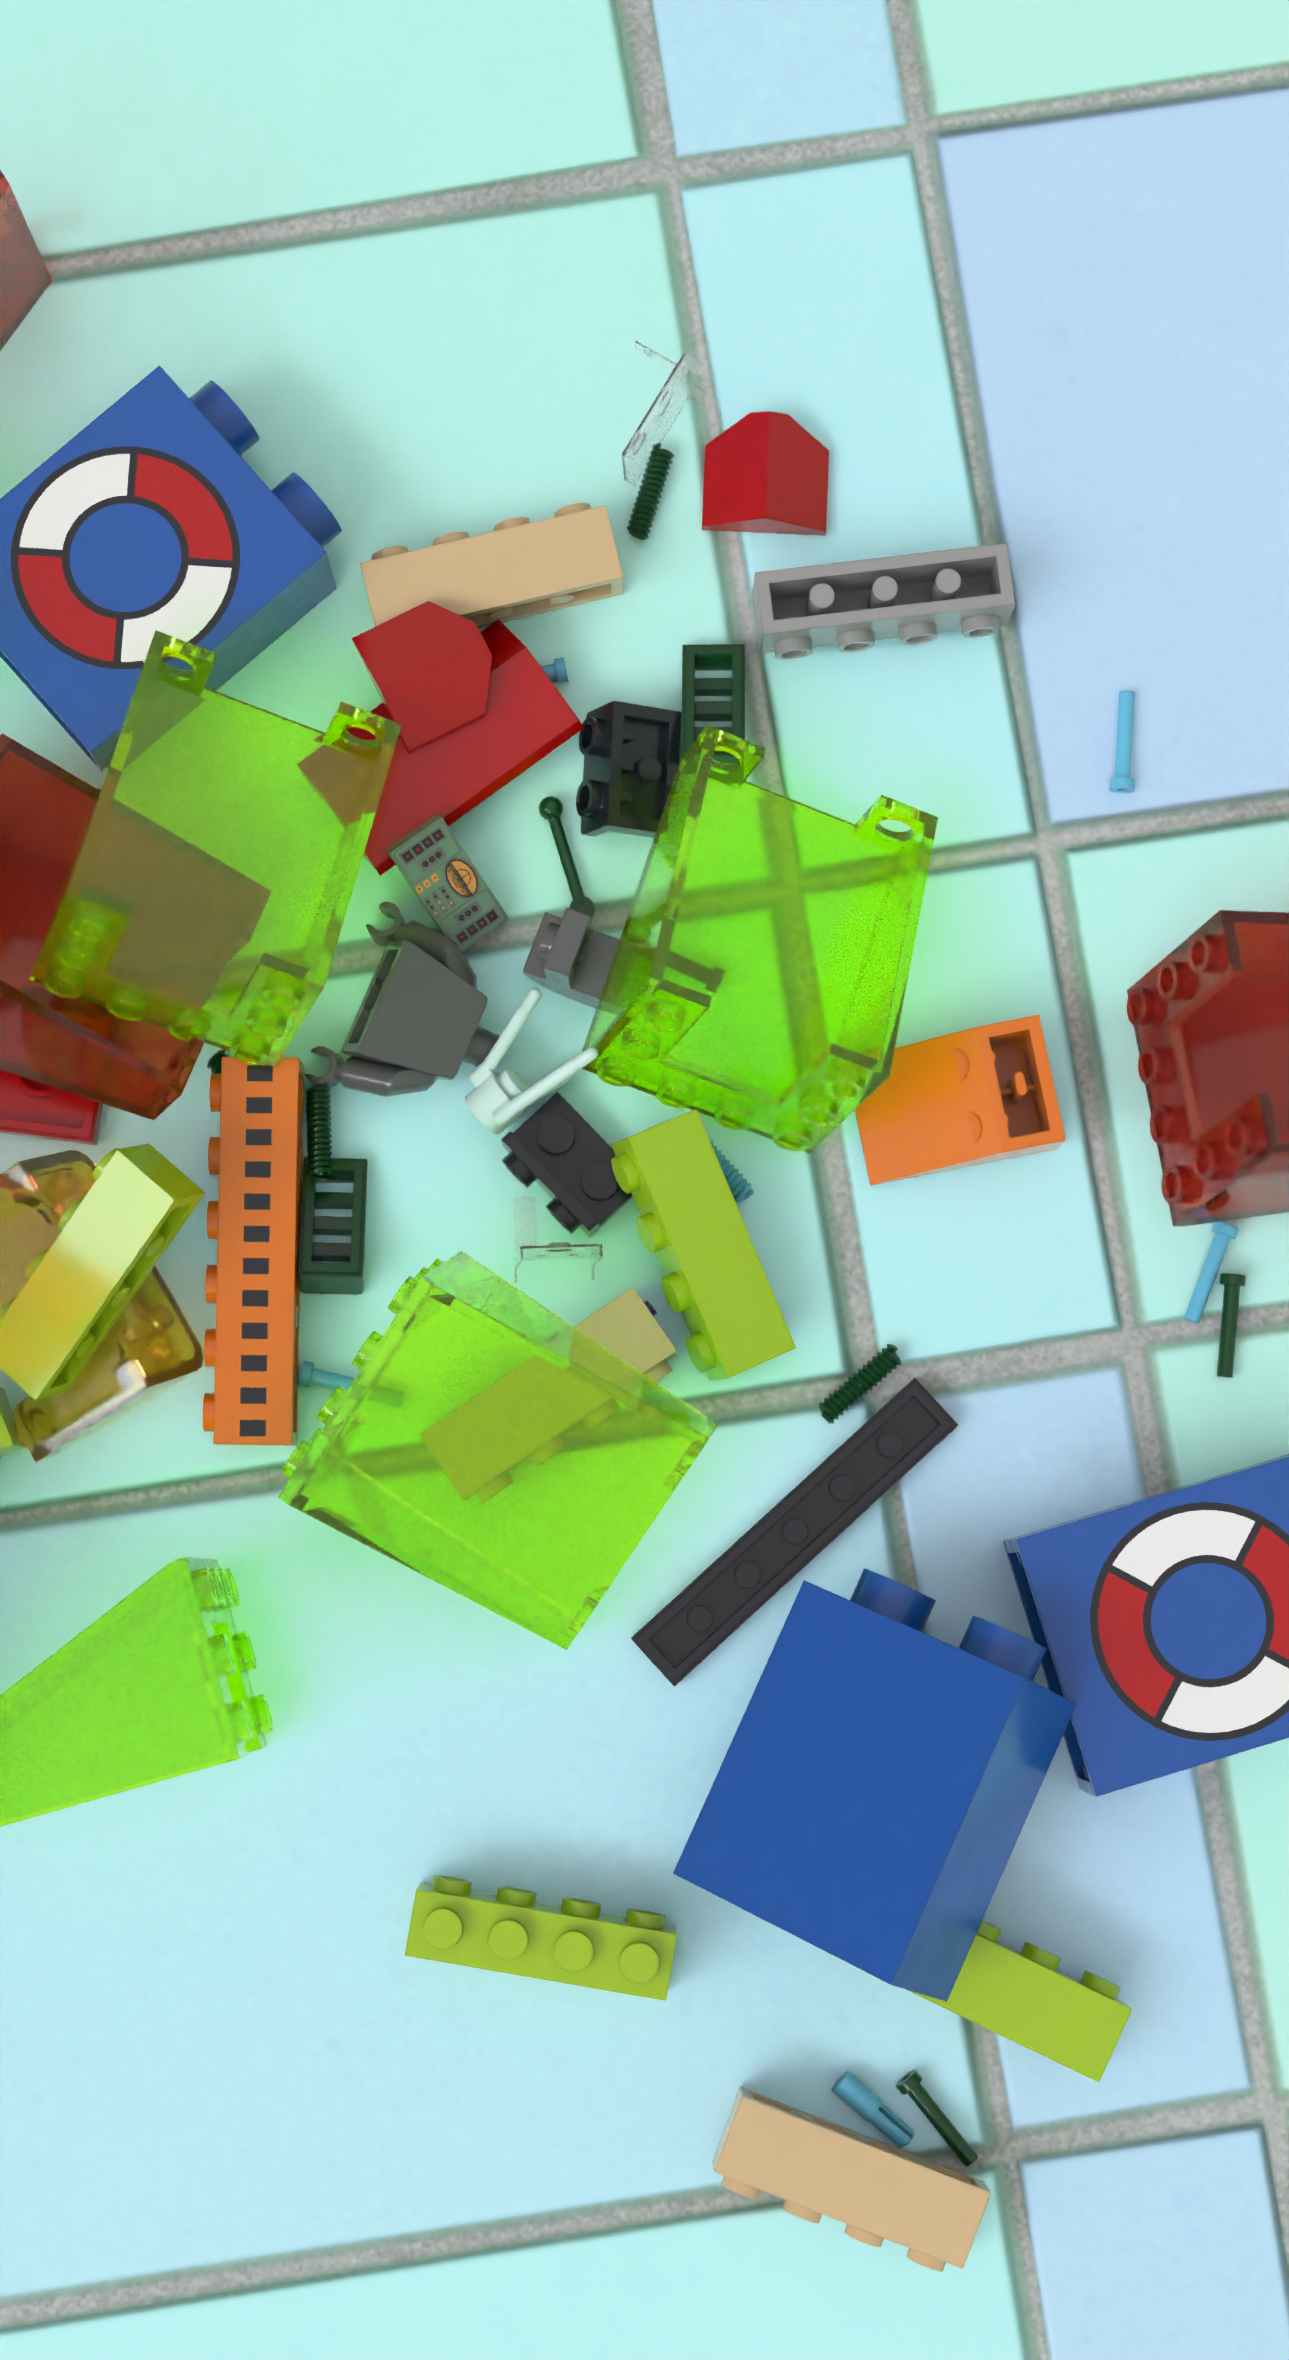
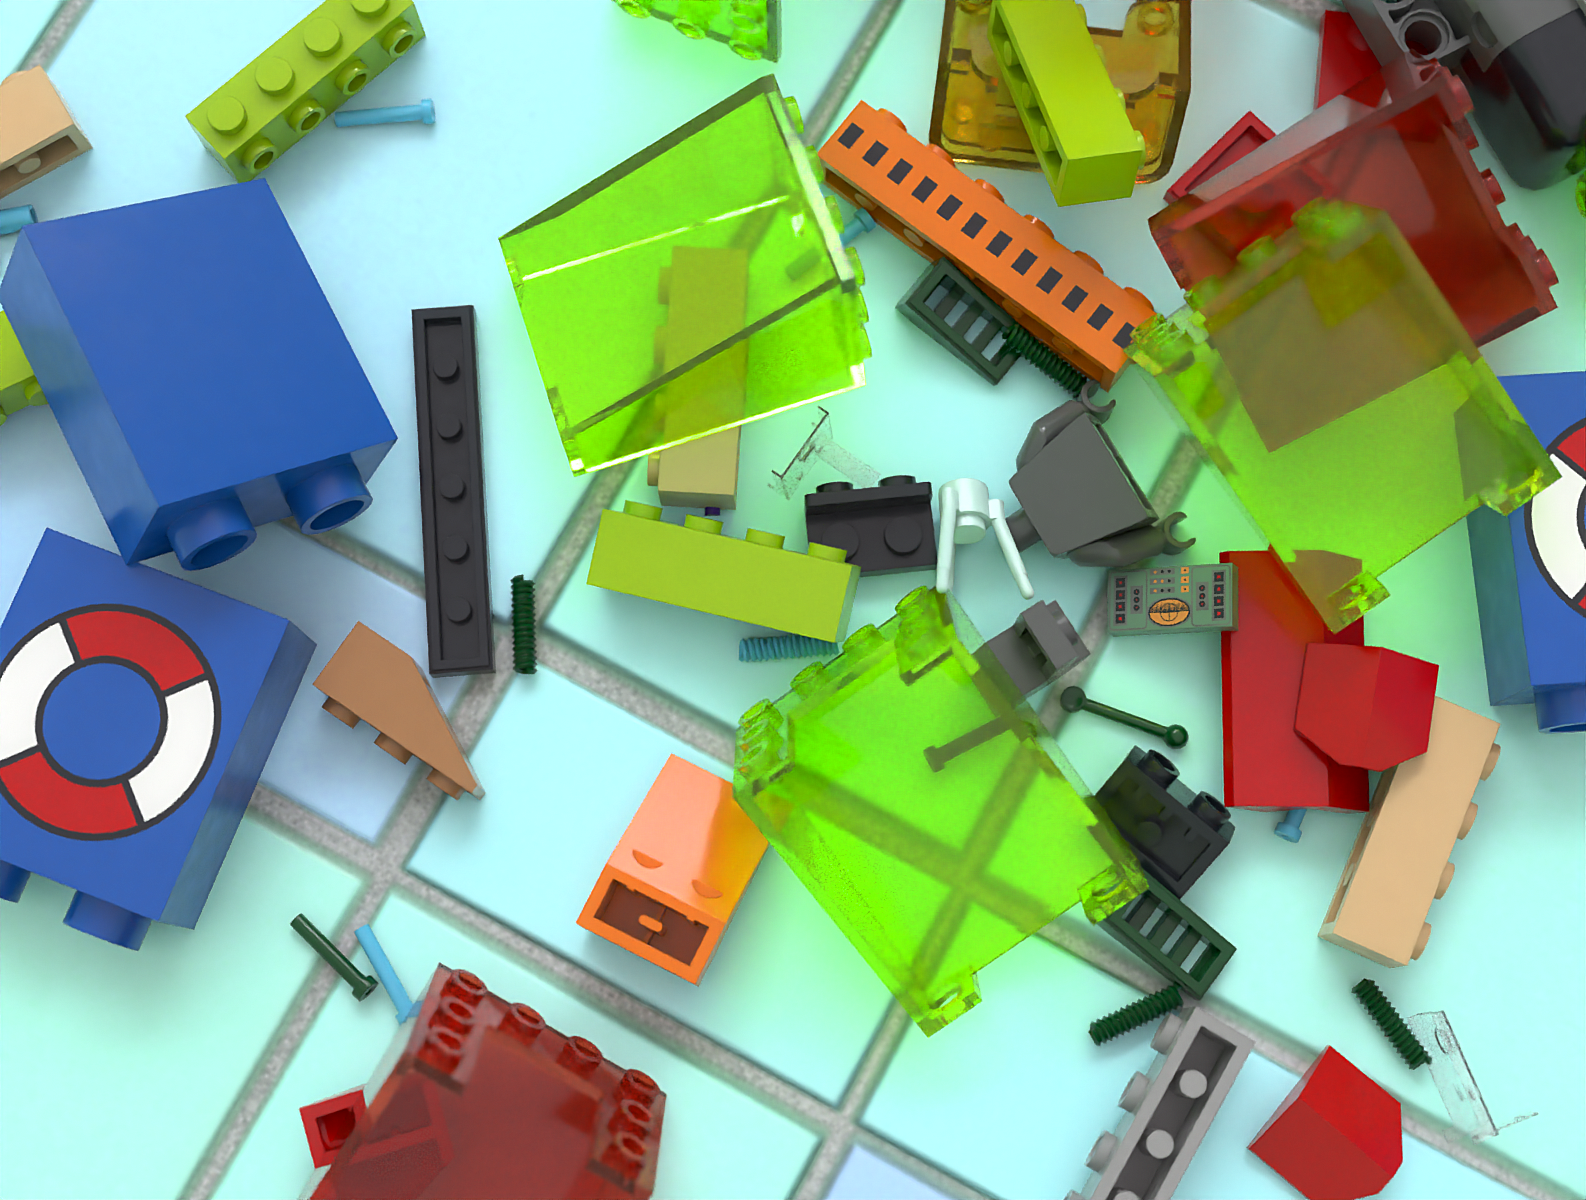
camera: 130 degrees right, 5 degrees down
none -> medium nougat slope [312,621,486,801]
none -> medium azure piece [335,99,435,127]
none -> dark green piece [1088,982,1184,1047]

